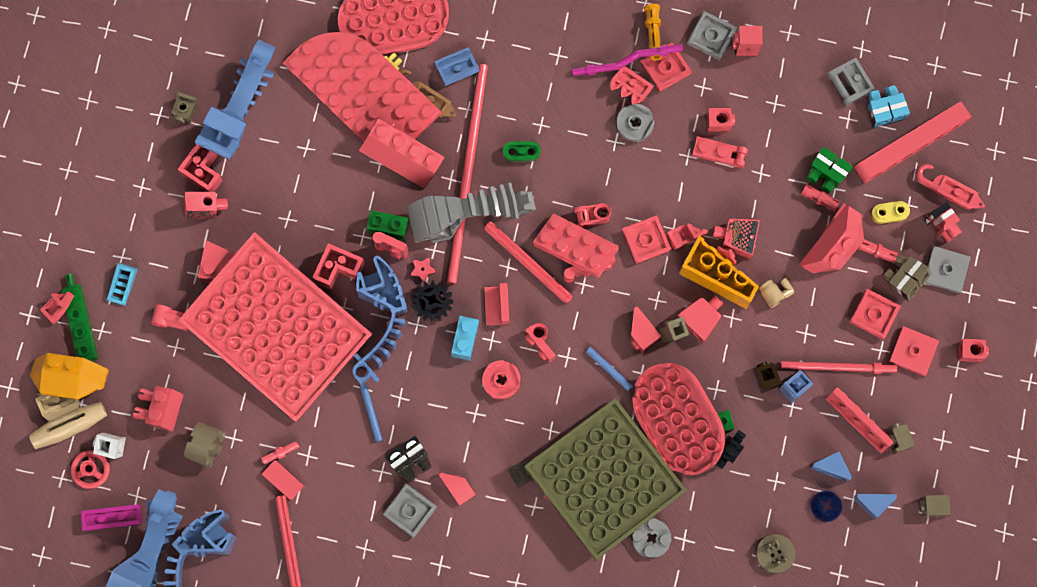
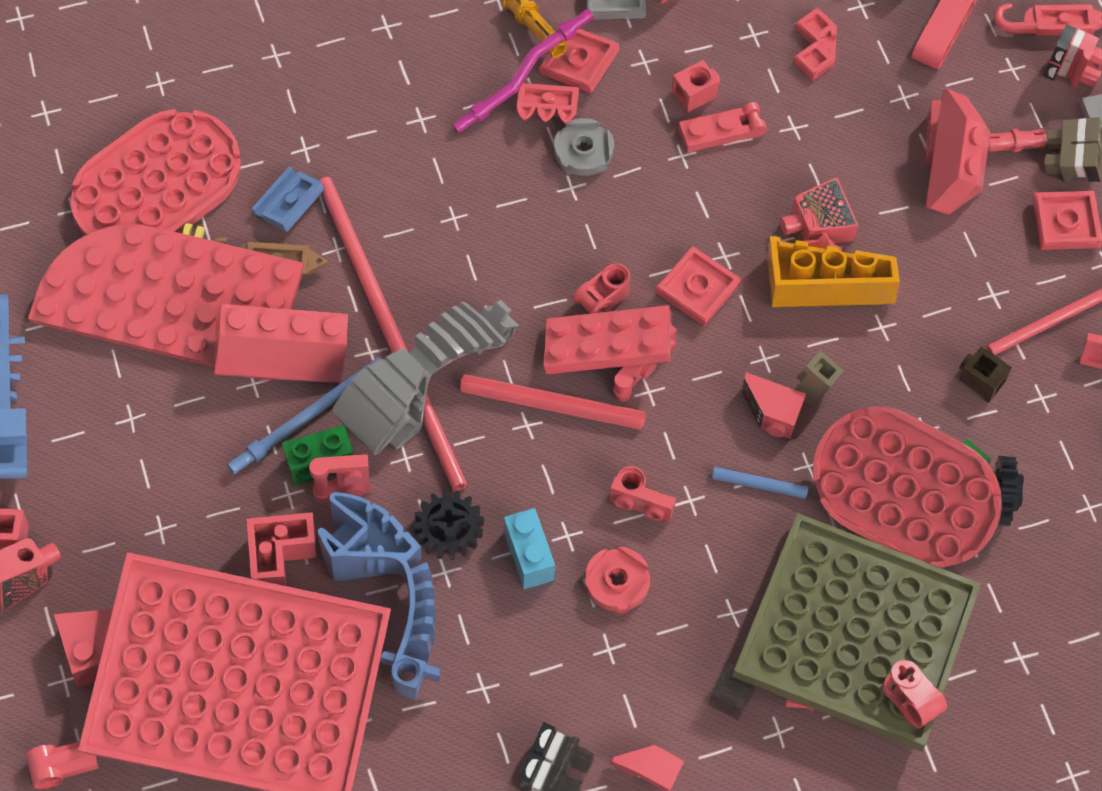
camera: 30 degrees left, 15 degrees down
medium blue piece [360,385,383,442] -> none
coral plate [411,258,436,282] -> none
coral panel [484,283,509,325] -> none
green plate [503,141,541,162] -> none
light grey plate [632,518,671,558] -> none
coral slope [665,223,708,251] -> none
coral torso [676,296,723,344] -> none
tan piece [759,278,794,308] -> none
medium blue slope [779,370,813,404] -> none
coral pin [801,184,840,212] -> none
green hips [807,146,853,194] -> none
light yellow plate [871,201,910,224] -> none
none -> medium blue bar [227,357,381,475]
none -> coral tile [793,7,837,81]
none -> coral piece [883,660,947,729]

